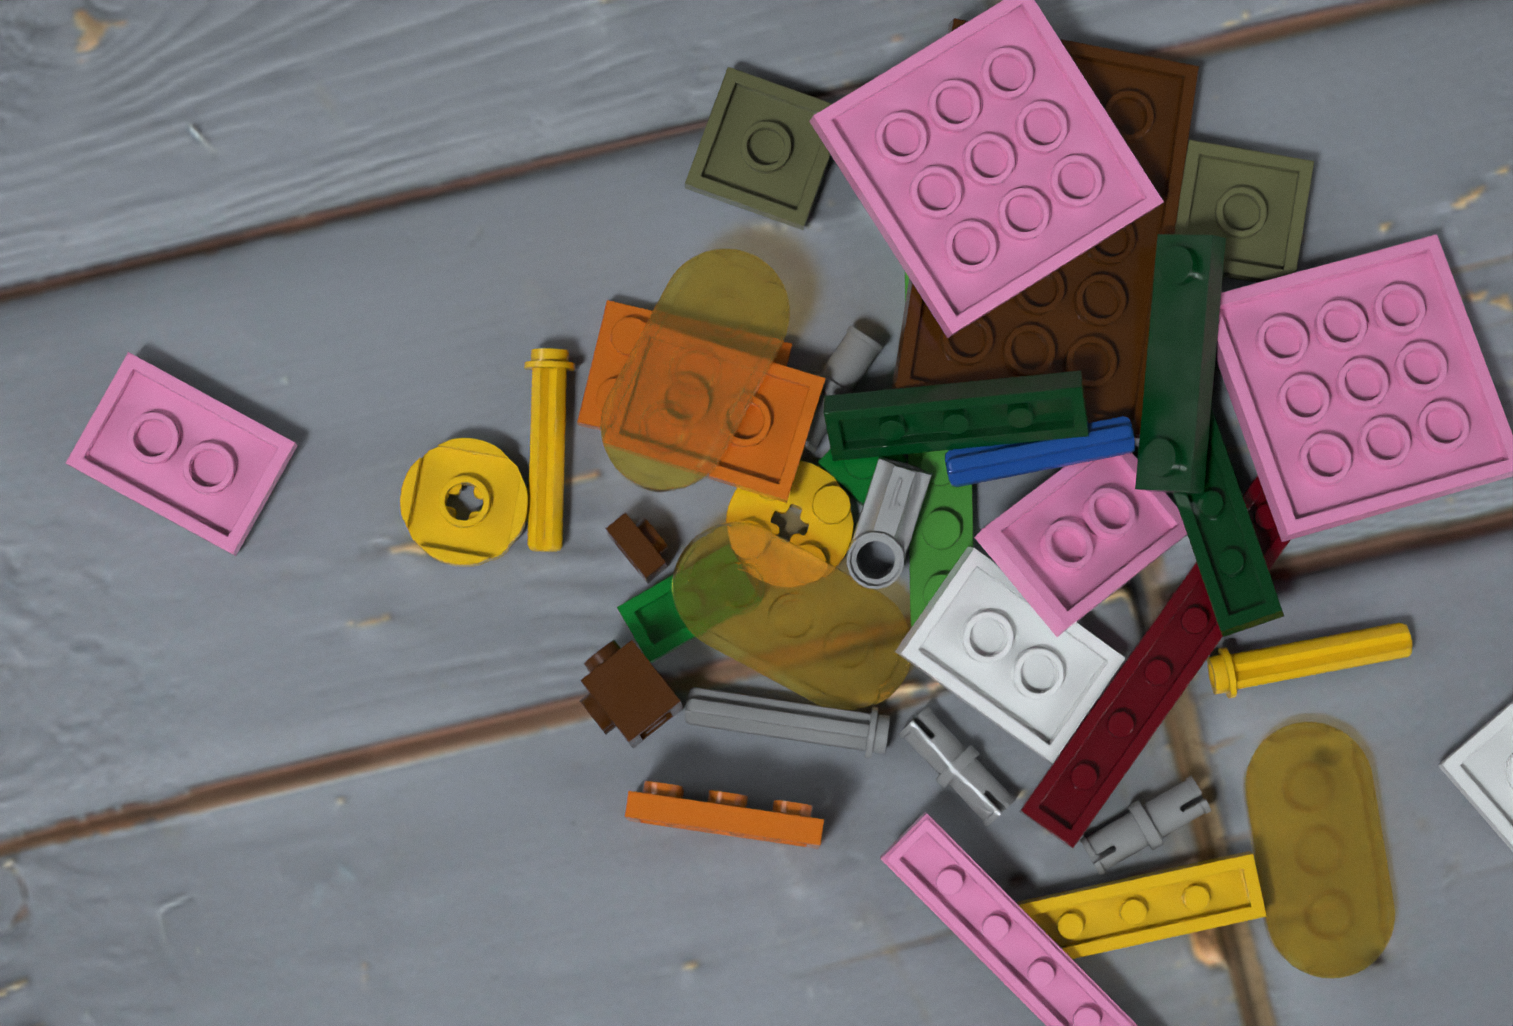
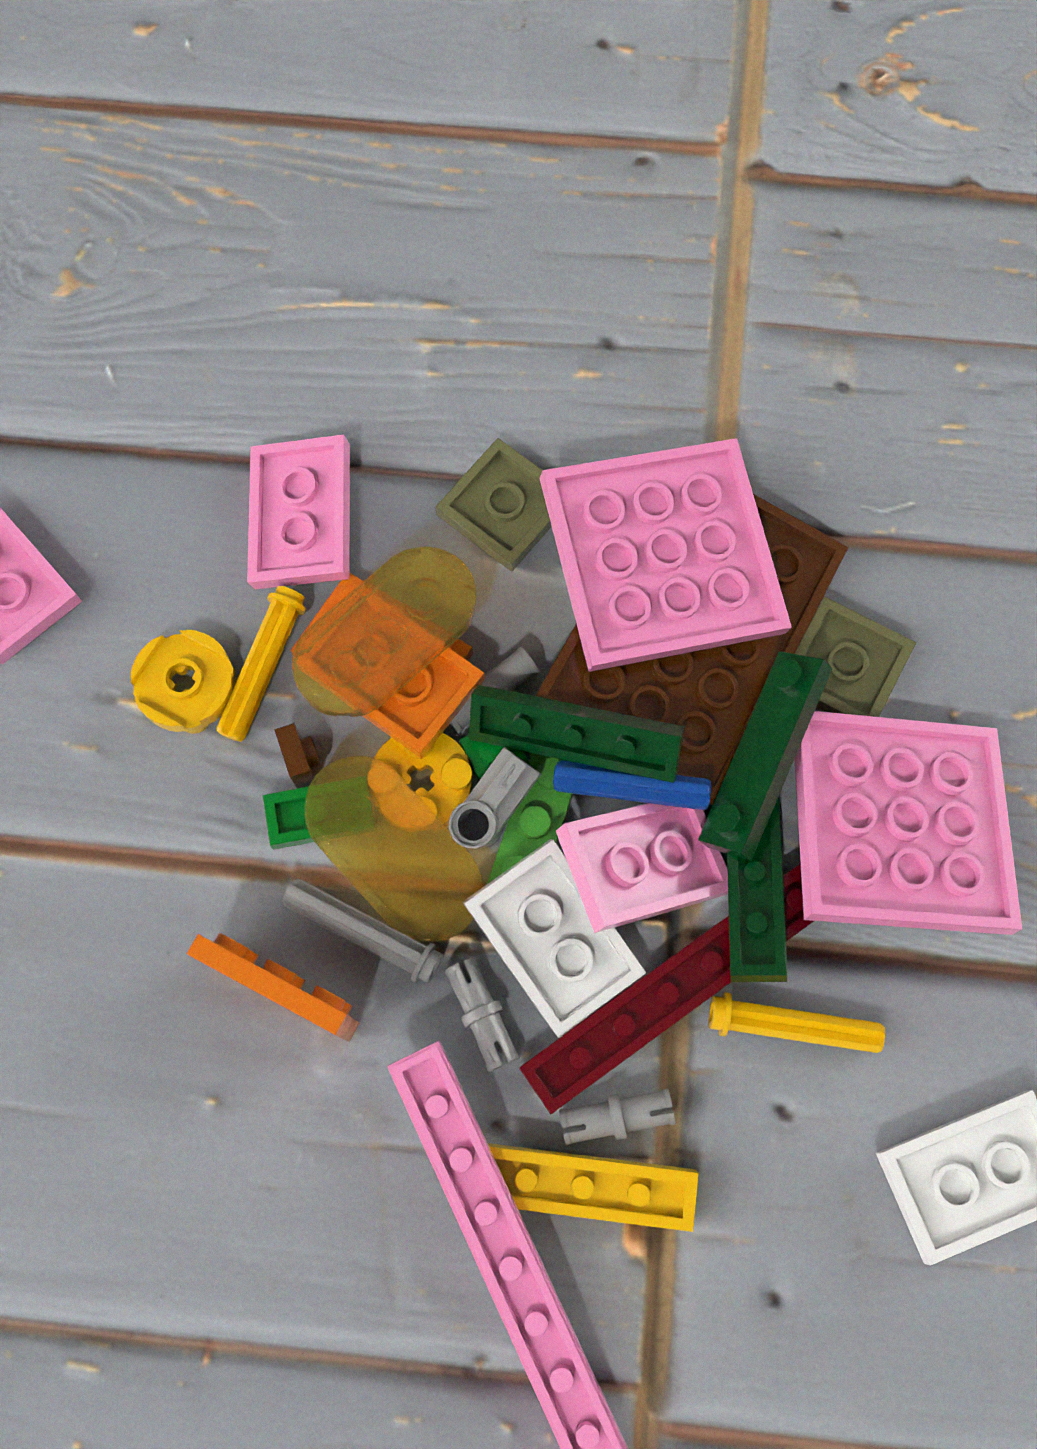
camera: 20 degrees right, 10 degrees down
reddish brown brick [580,640,683,748] -> none
clear yellow tile [1243,722,1395,979] -> none
none -> bright pink plate [247,434,350,590]

